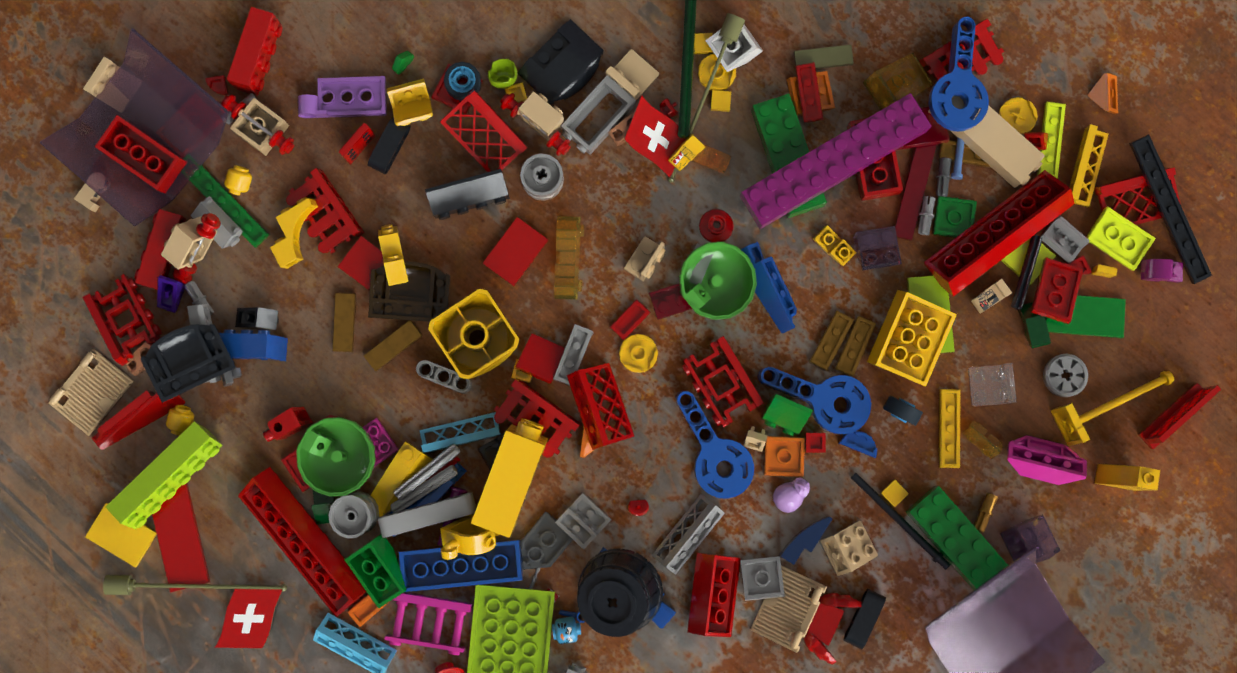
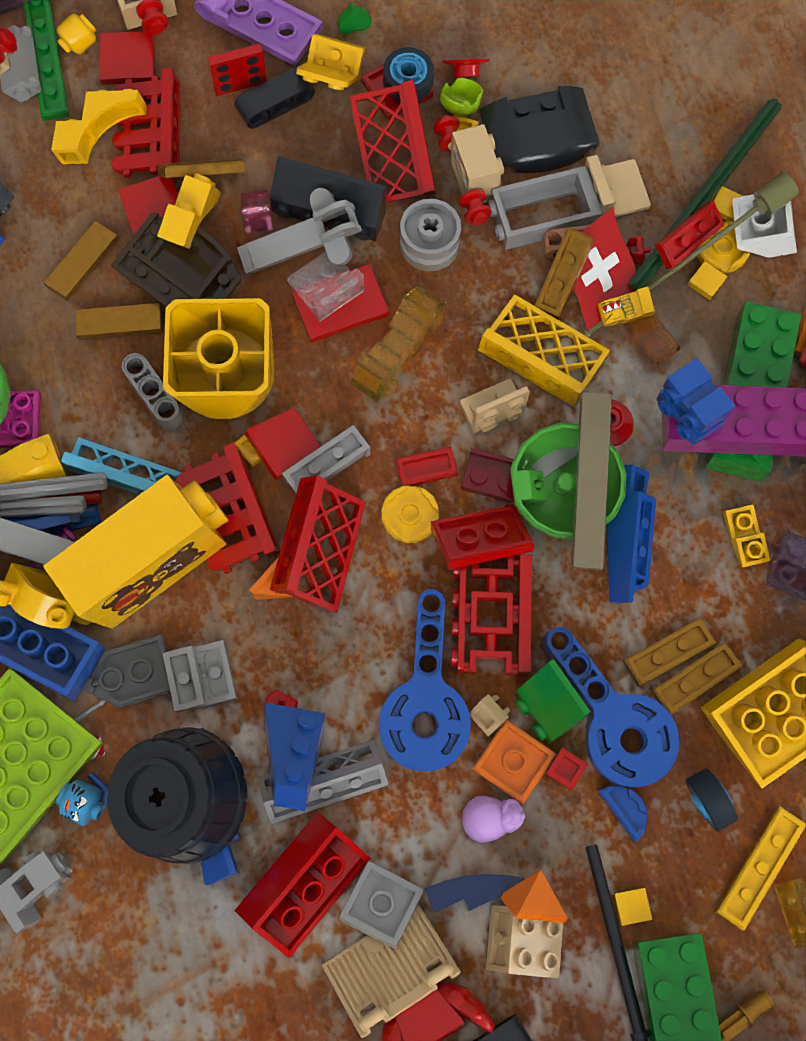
camera: 30 degrees right, 10 degrees down
none -> red tile [100,31,155,85]
none -> pearl gold tile [157,159,246,178]
none -> light grey piece [237,188,362,275]
none -> clear pink slope [241,190,273,233]
none -> blue wedge [264,703,325,811]
none -> clear bracket [287,251,365,322]
none -> red tile [431,504,534,569]
none -> red piece [442,59,490,77]
none -> yellow fence [478,294,610,407]
none -> orange slope [501,870,567,923]
none -> pearl gold tile [535,227,595,317]
none -> dark tan tile [571,391,612,571]
none -> red tile [655,201,725,269]
none -> blue brick [656,358,735,447]

